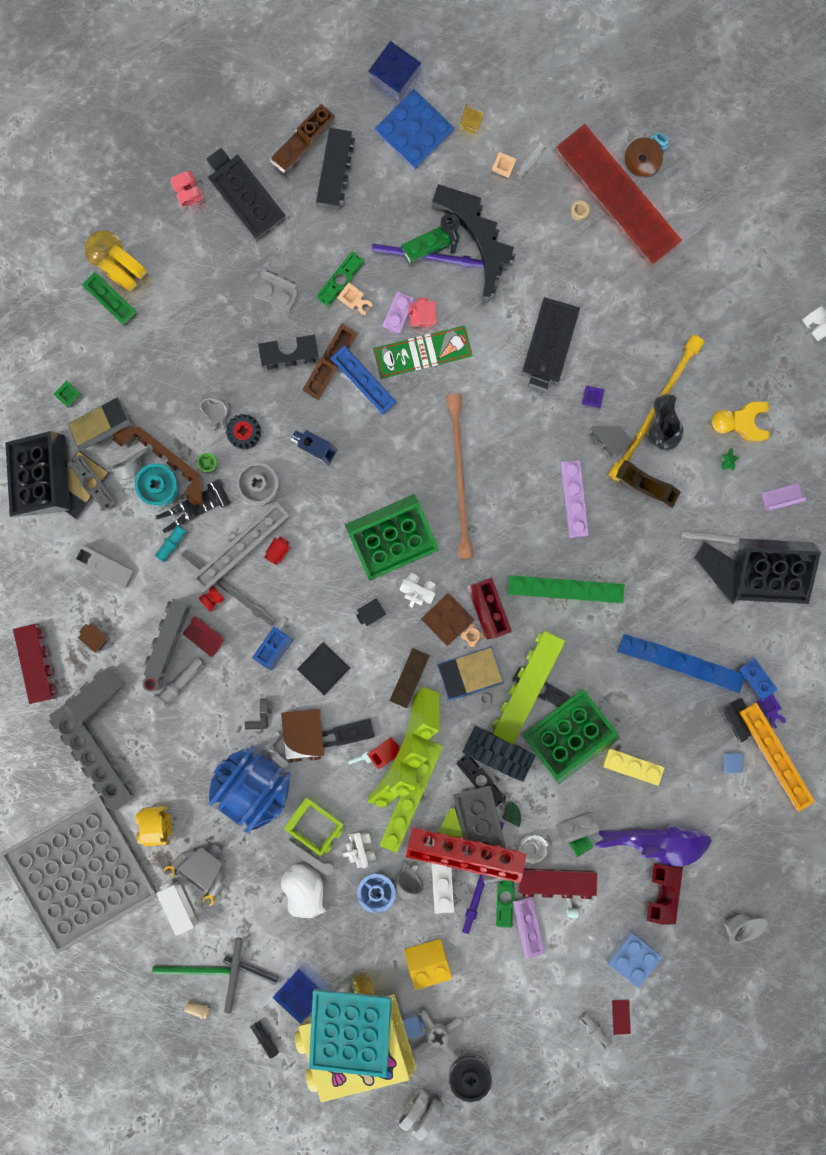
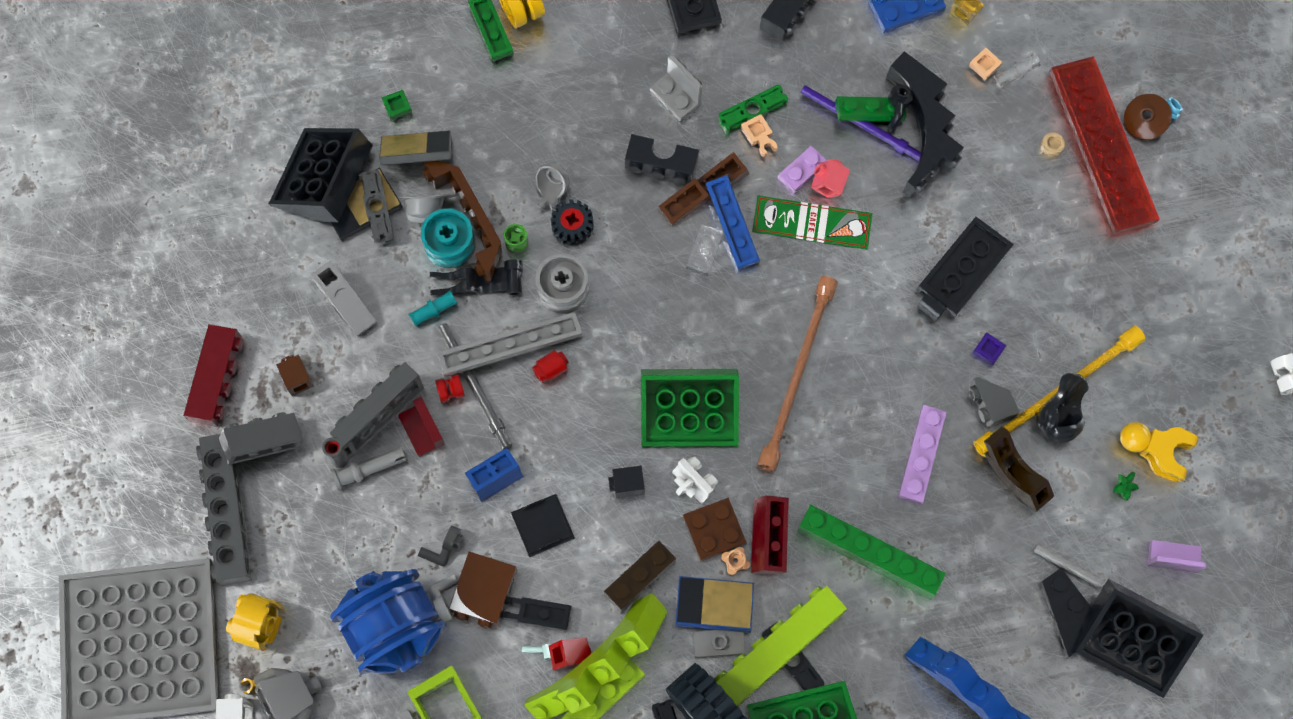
camera: 20 degrees right, 15 degrees down
dark blue torso [291,430,338,466] -> none

